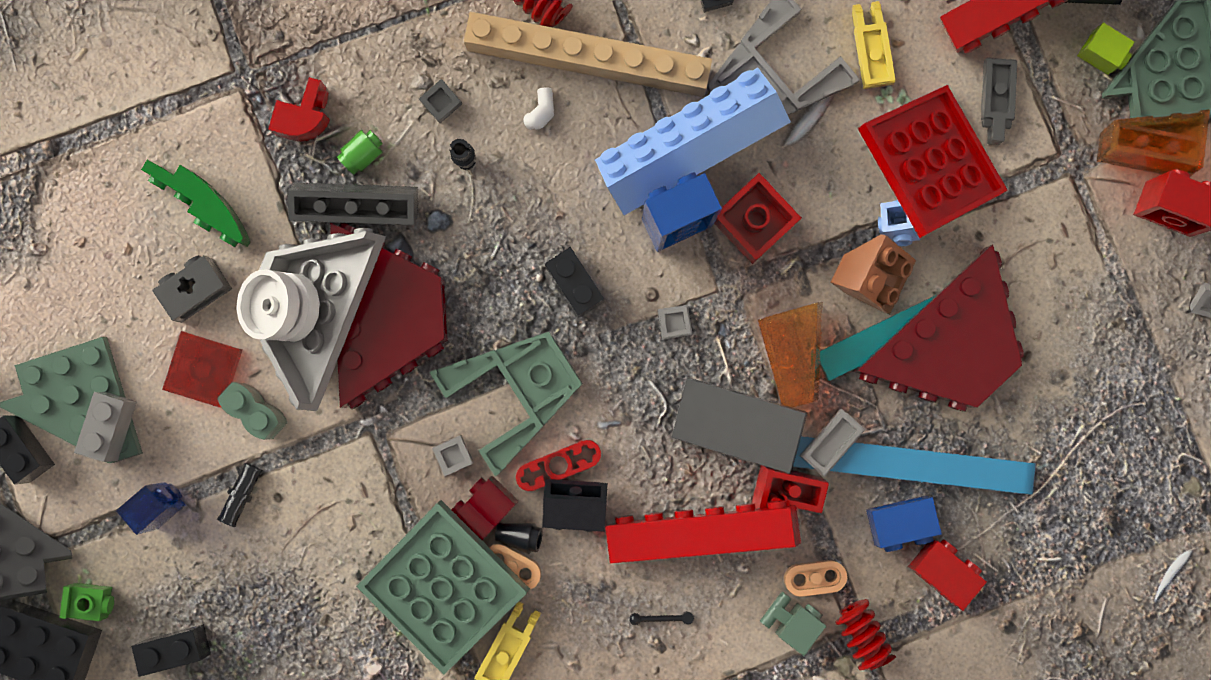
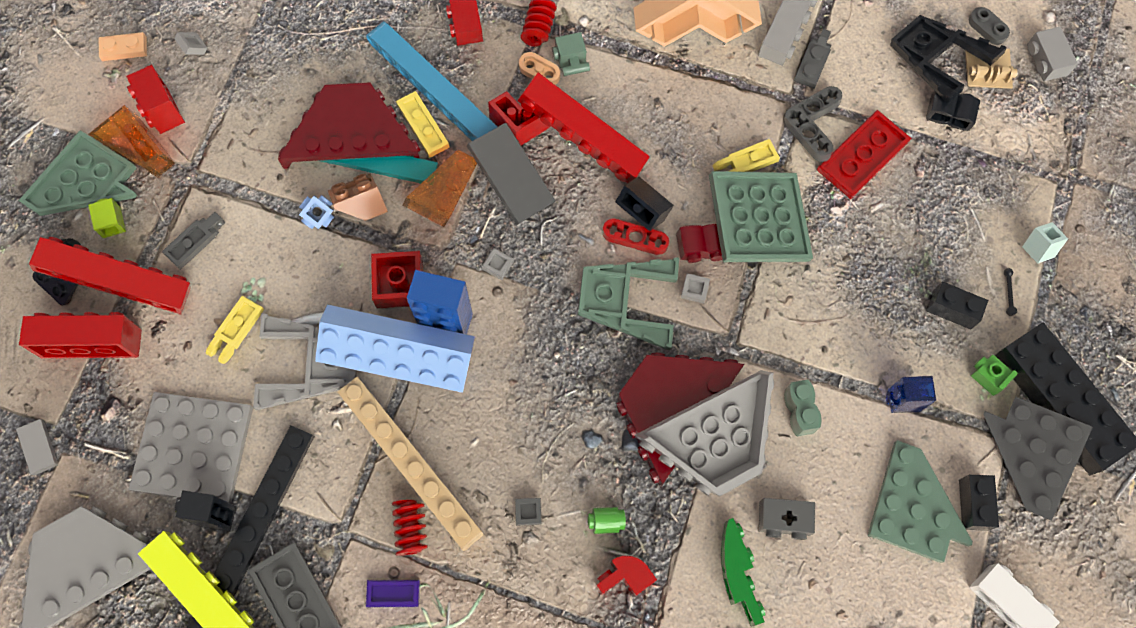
camera: 145 degrees left, 15 degrees down
light grey brick [74,392,137,462] -> none
clear red plate [162,331,243,408] -> none
black pin [217,462,263,527] -> none
white wheel [237,270,320,342] -> none
dark grey brick [288,183,418,225] -> none
black pin [449,139,476,170] -> none
light nougat plate [489,543,541,590] -> none
black cone [495,523,543,554] -> none
white arm [524,87,554,130] -> none
black brick [544,247,605,318] -> none
black hinge [629,611,694,625] -> none
light grey tile [799,409,866,477] -> none
red plate [857,85,1008,238] -> none
blue brick [866,496,942,552] -> none
none -> light yellow plate [396,91,450,158]

